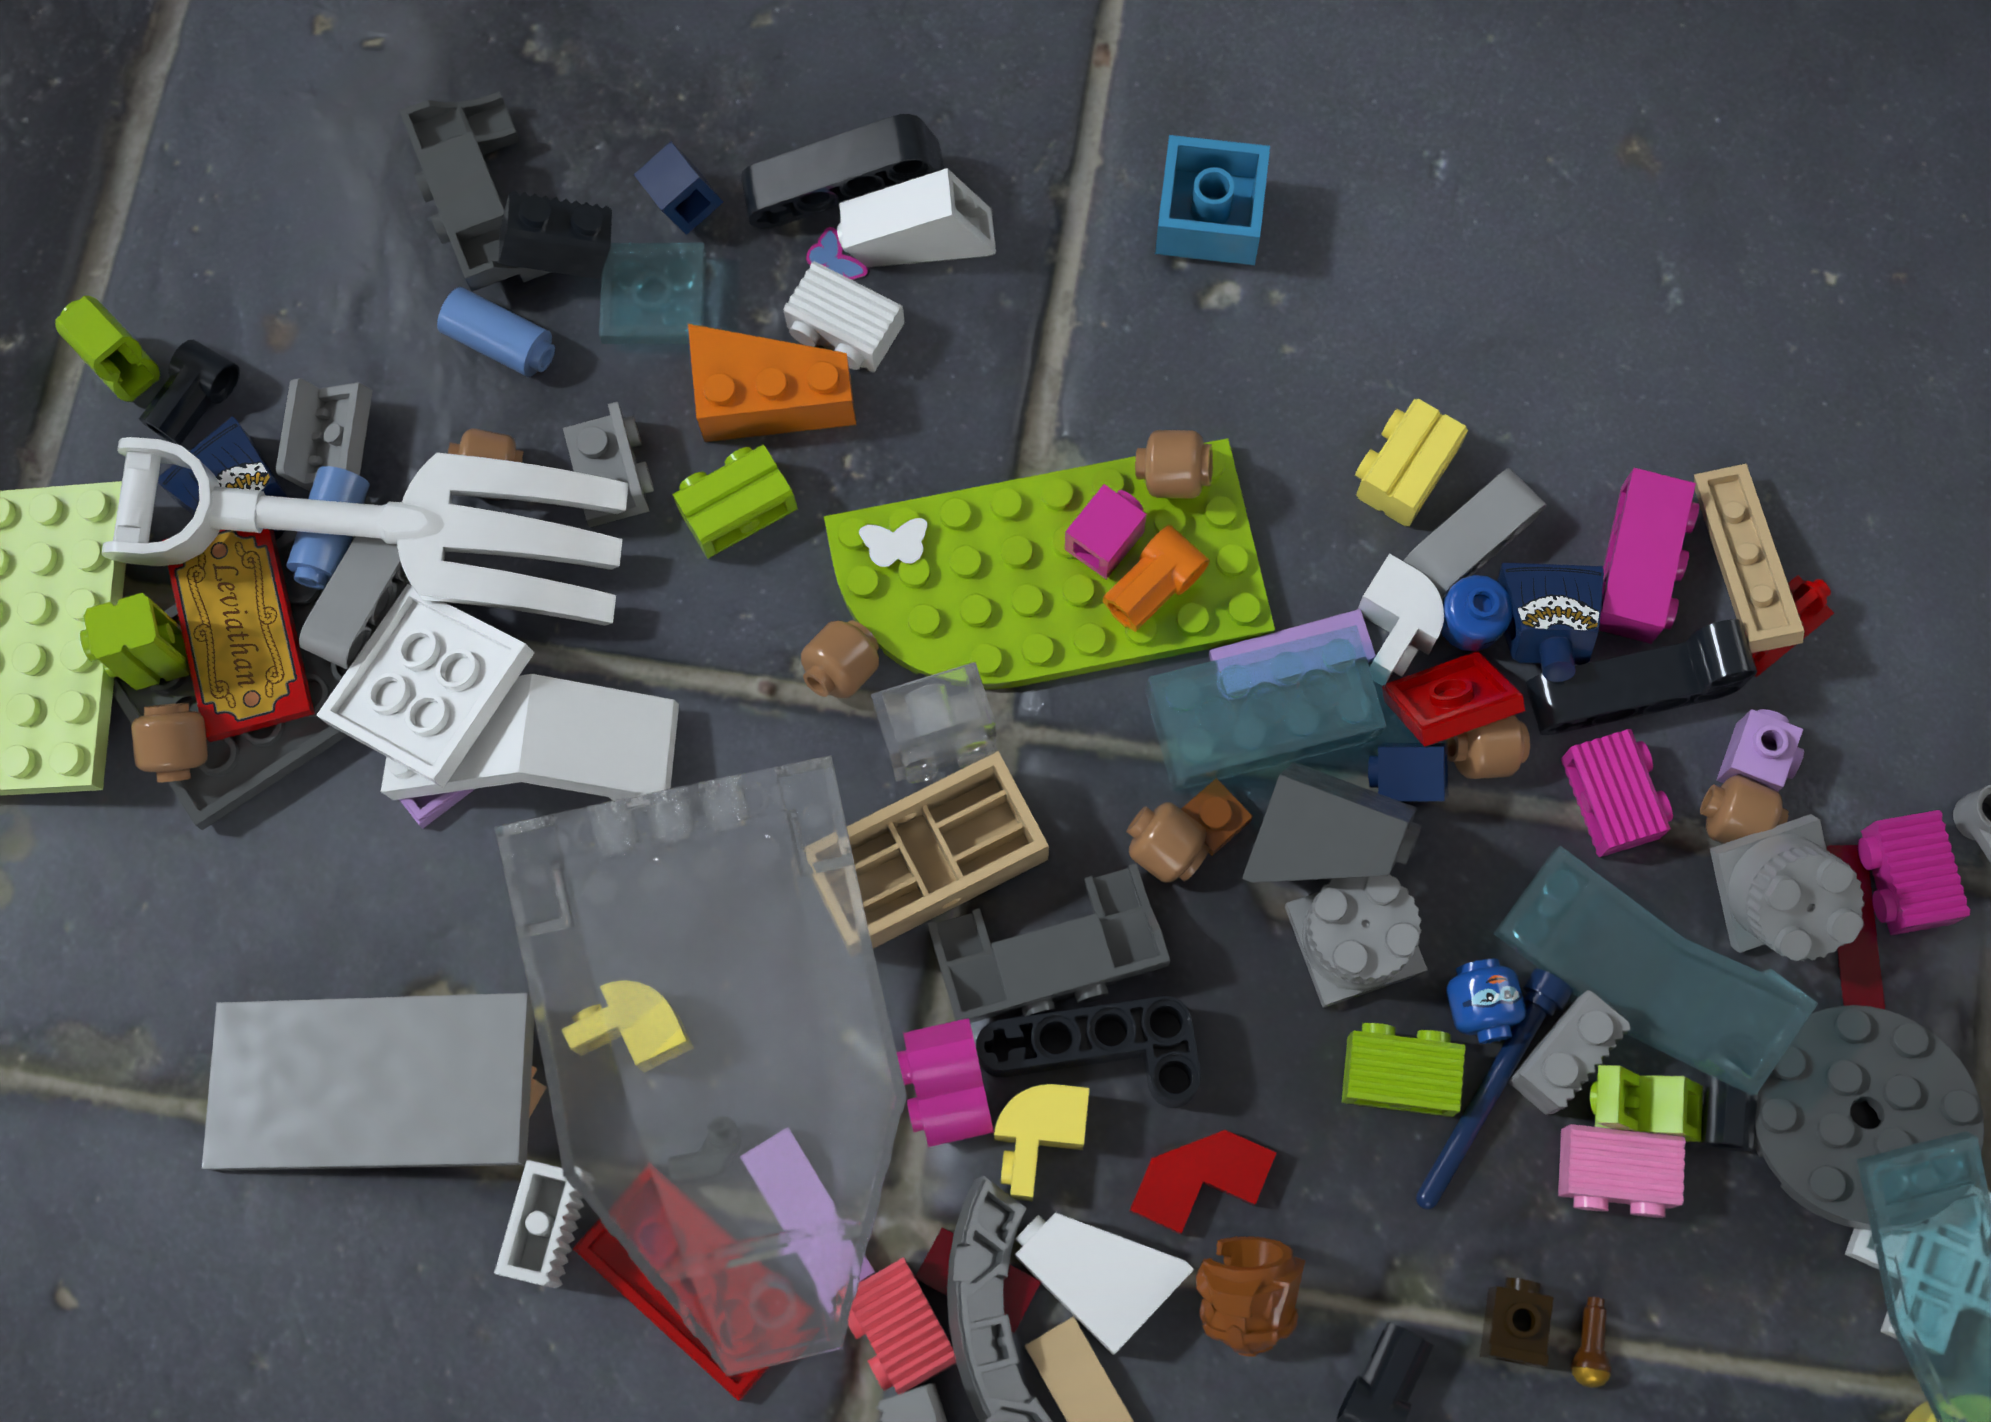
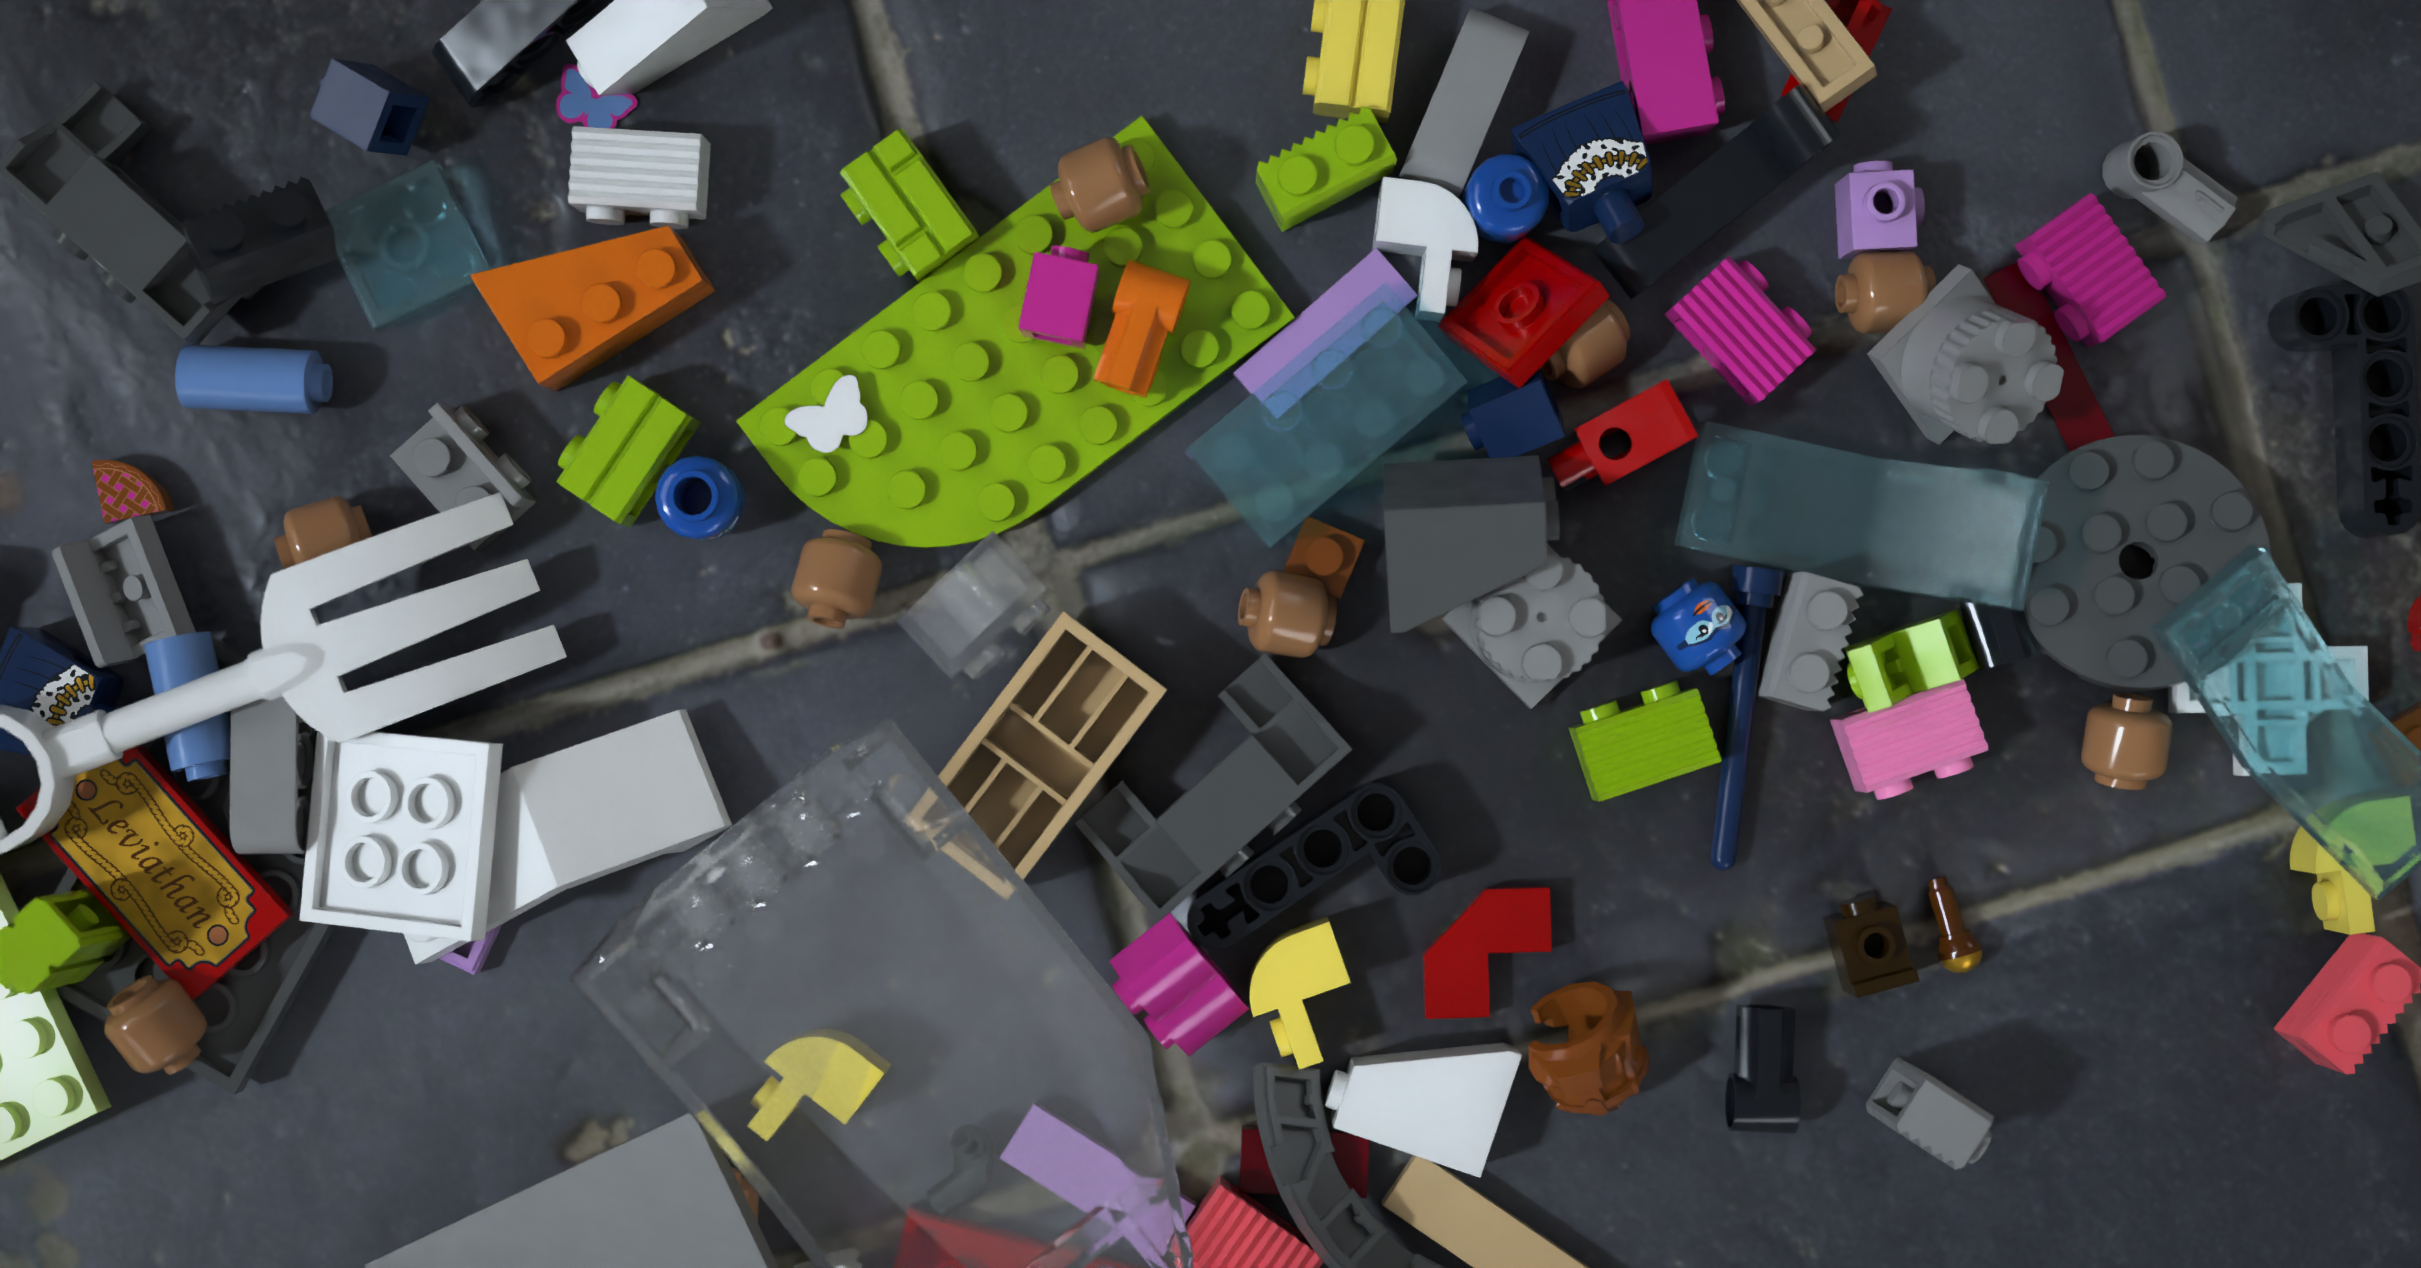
camera: 30 degrees left, 15 degrees up
none -> dark orange tile [91,460,175,524]
none -> blue head [655,455,746,541]
none -> lime brick [840,128,979,283]
none -> lime brick [1255,106,1397,232]
none -> red torso [1547,378,1698,492]
none -> medium nougat head [2081,692,2173,790]

